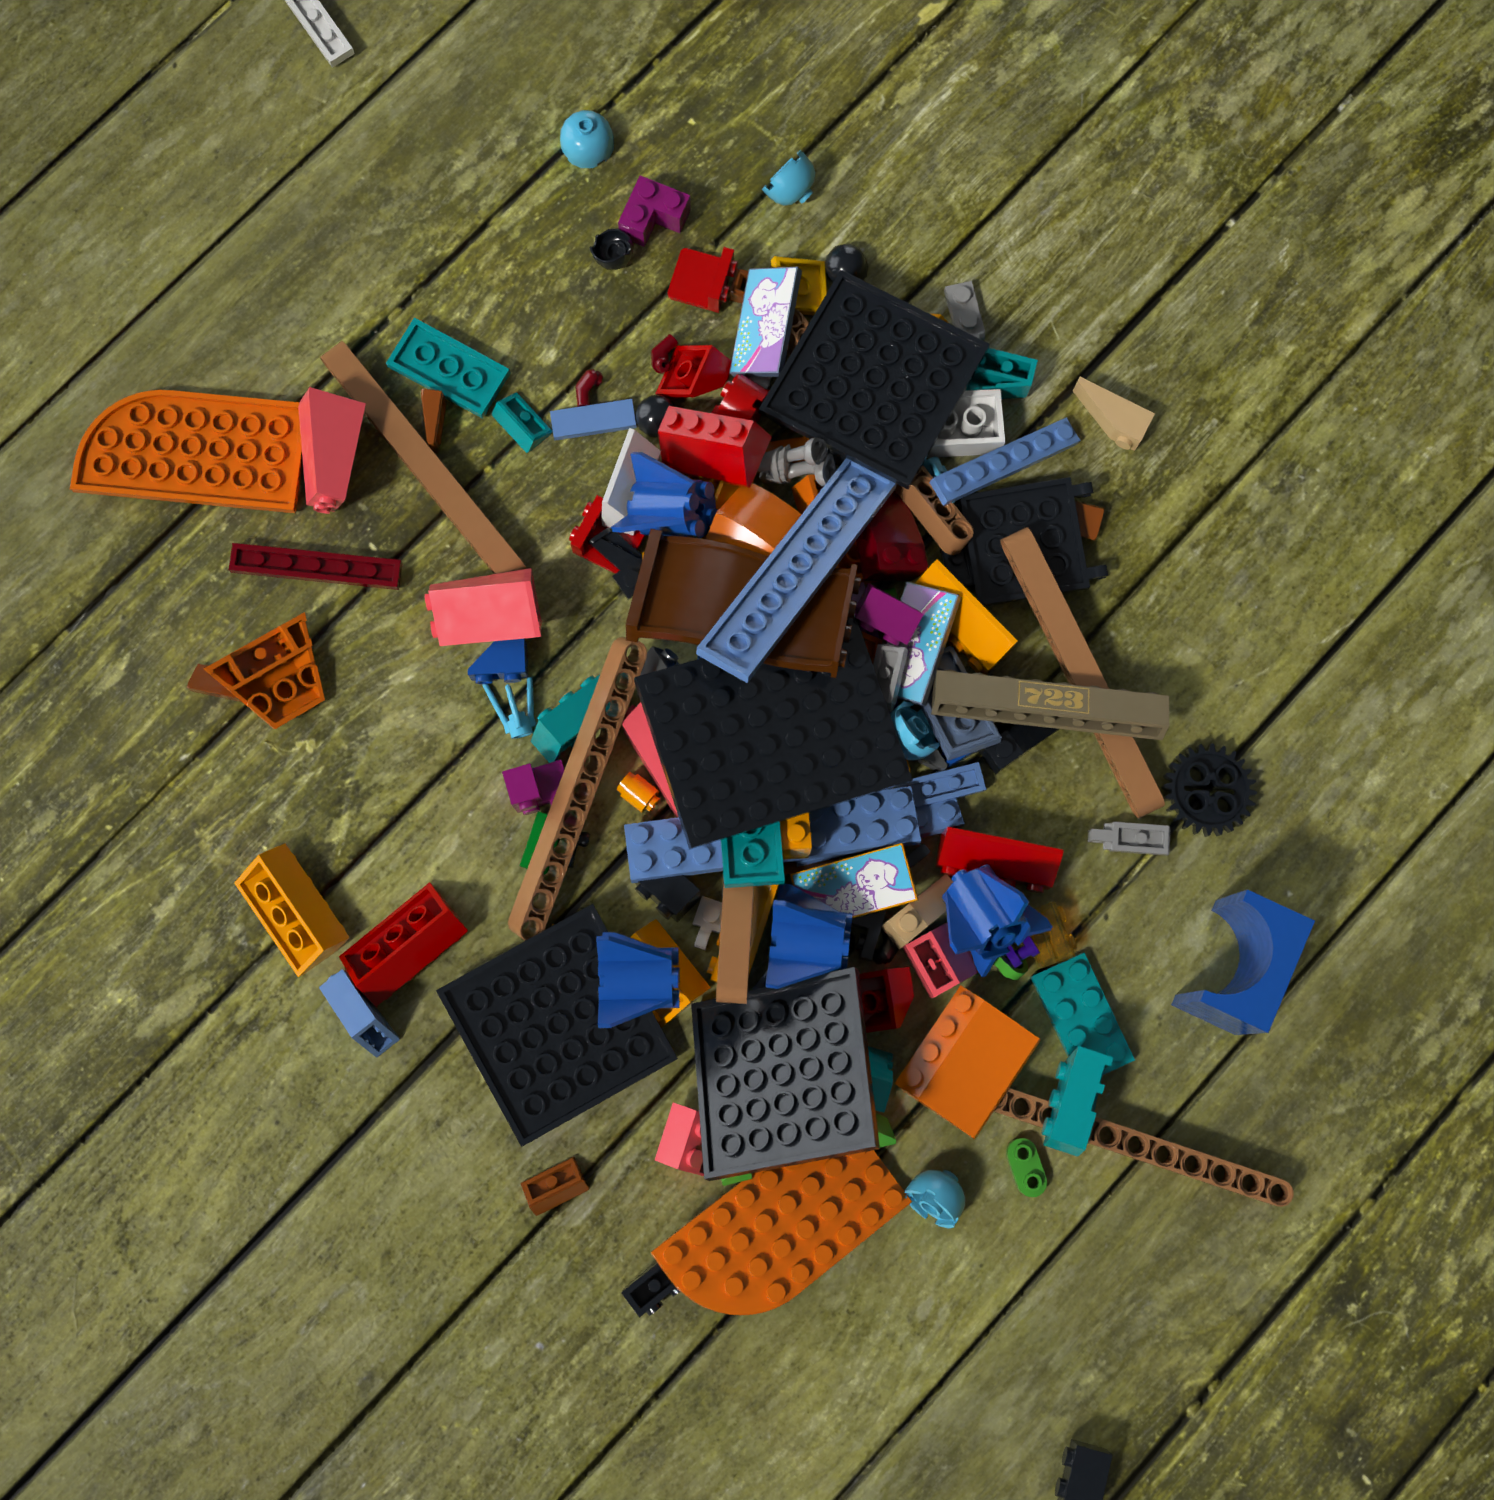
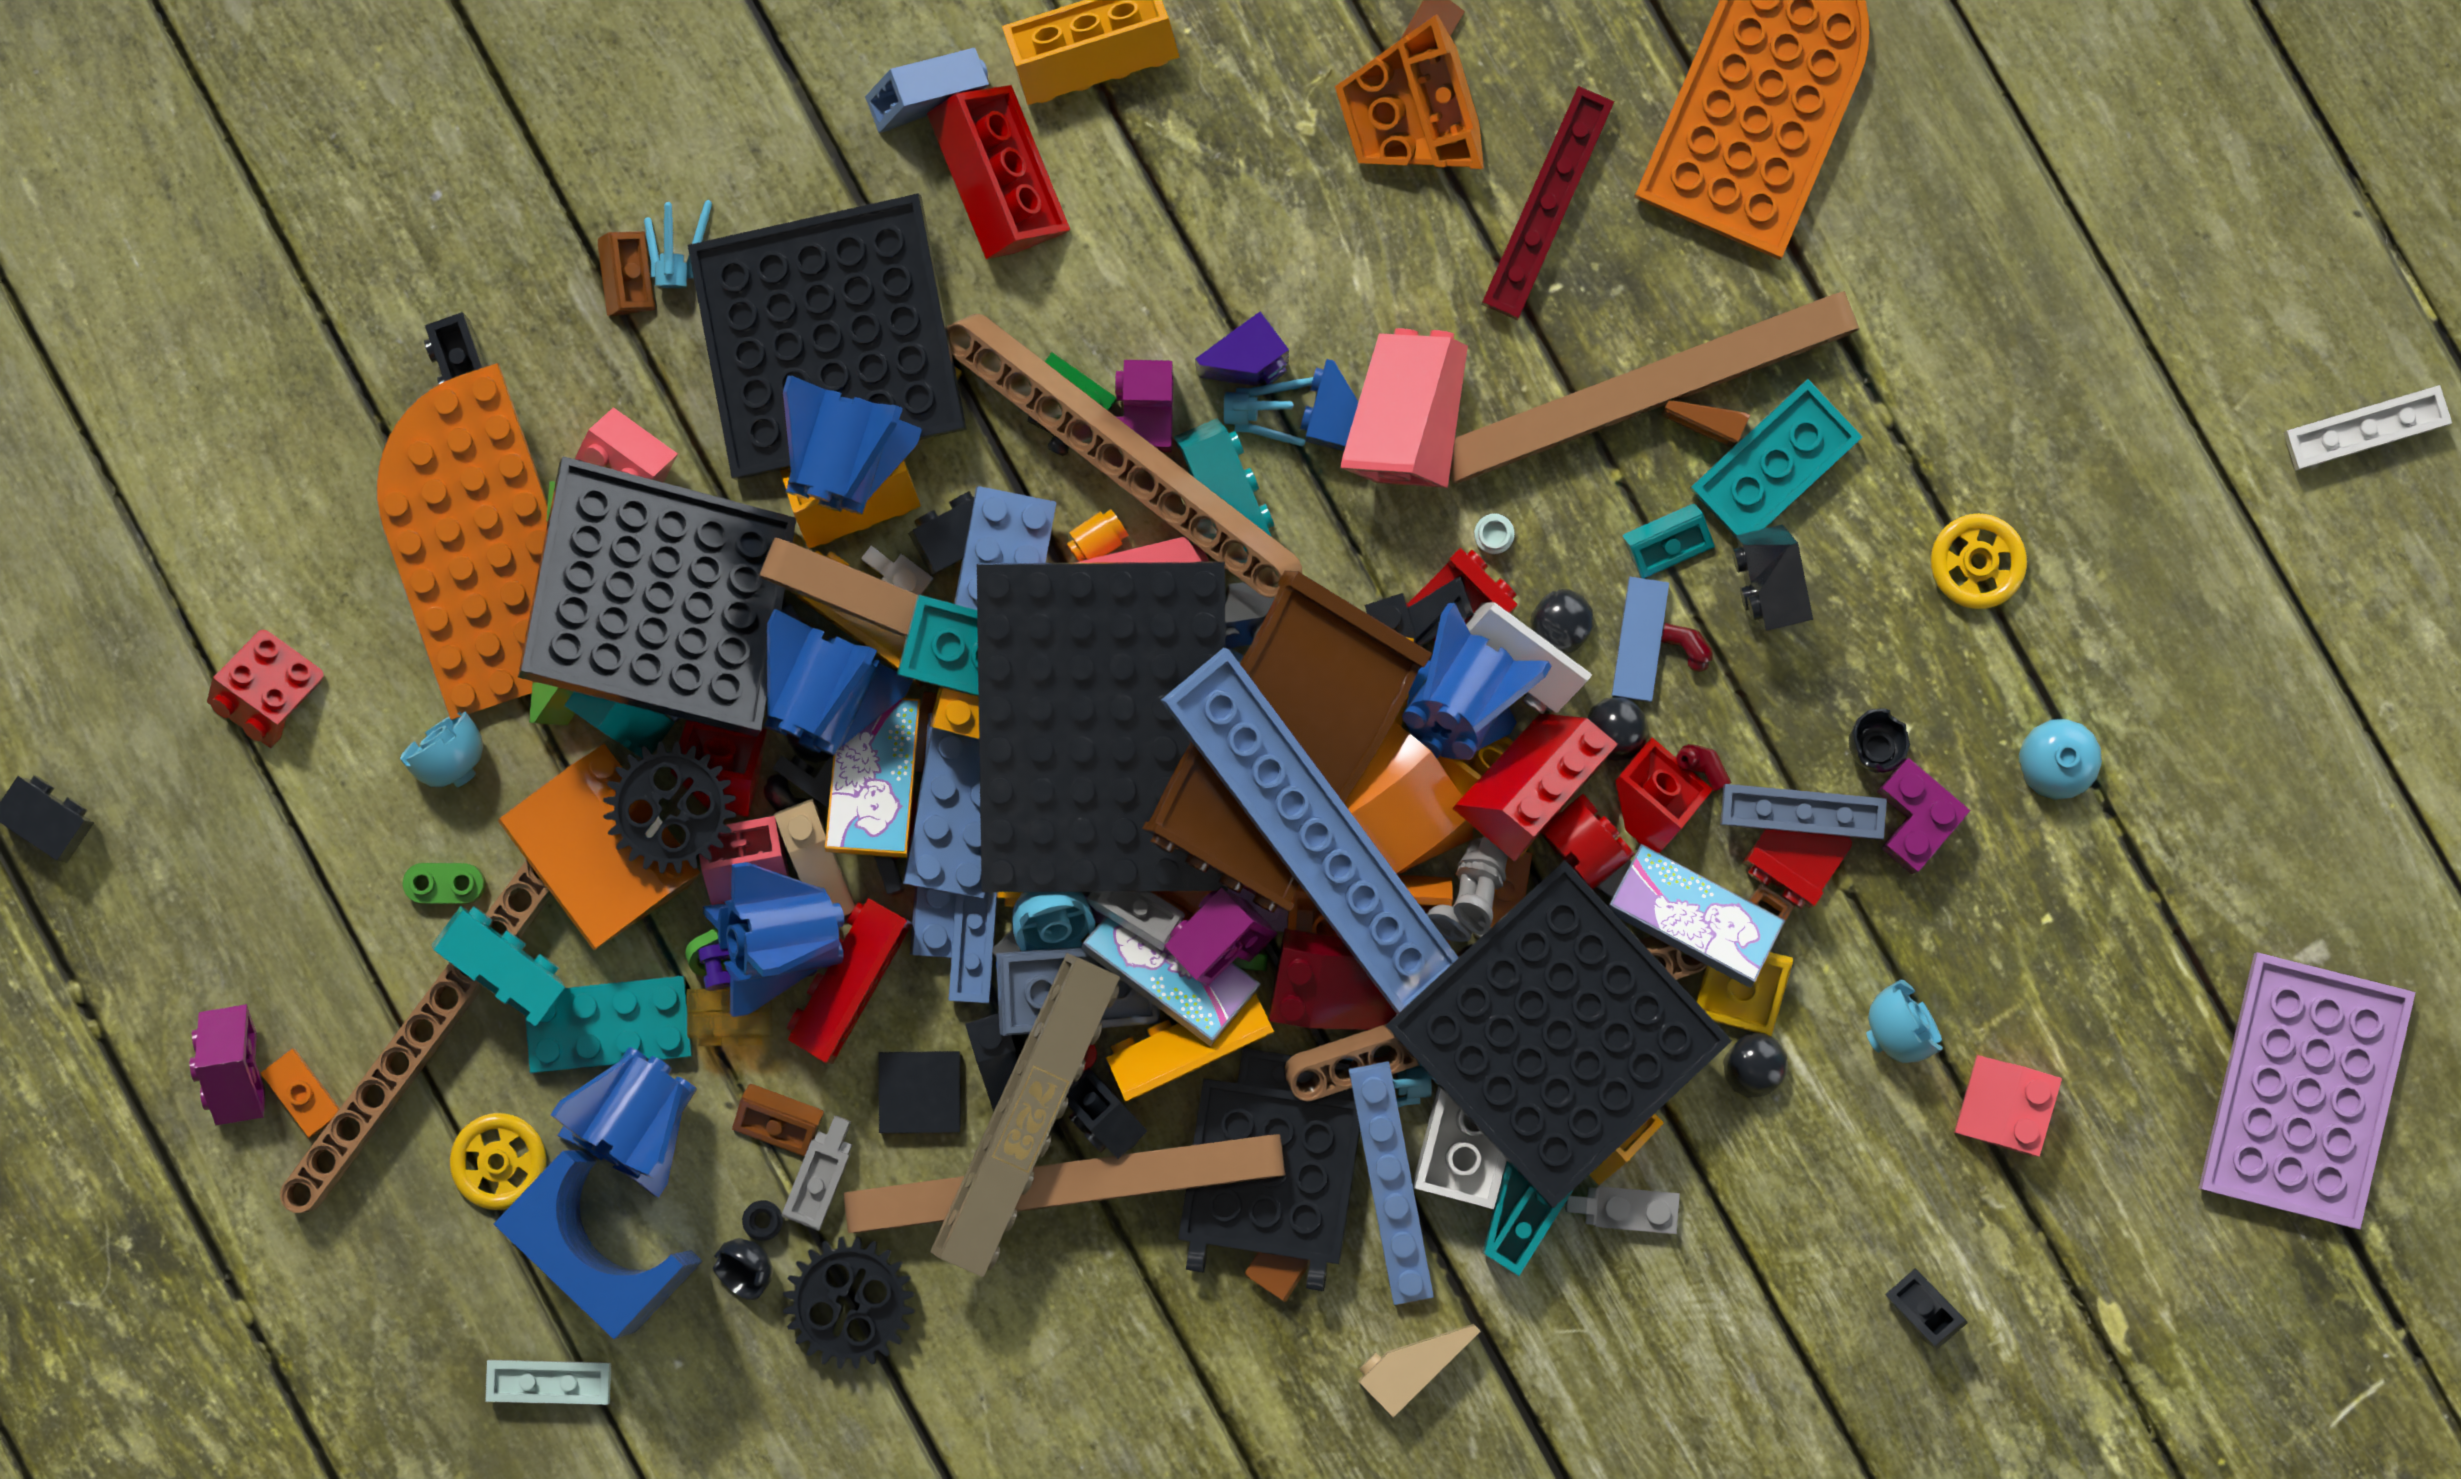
camera: 115 degrees right, 5 degrees up
coral slope [298,387,366,514] -> none
none -> magenta brick [189,1004,265,1126]
none -> bracket [207,630,324,749]
none -> orange plate [260,1048,340,1138]
none -> yellow plate [450,1113,546,1210]
none -> light aqua plate [486,1360,611,1405]
none -> blue brick [550,1047,697,1198]
none -> black gear [603,742,736,874]
none -> medium azure plant [644,200,712,288]
none -> black hair [713,1238,773,1300]
none -> dark orange slope [732,1084,824,1157]
none -> black plate [742,1200,783,1241]
none -> black tile [879,1051,961,1133]
none -> black brick [1066,1067,1147,1159]
none -> dark purple slope [1195,311,1289,386]
none -> light aqua plate [1474,514,1514,554]
none -> black hair [1530,589,1594,653]
none -> sand blue plate [1720,784,1887,840]
none -> black slope [1732,524,1813,631]
none -> black slope [1885,1268,1968,1350]
none -> yellow plate [1931,513,2027,609]
none -> coral slope [1954,1055,2062,1157]

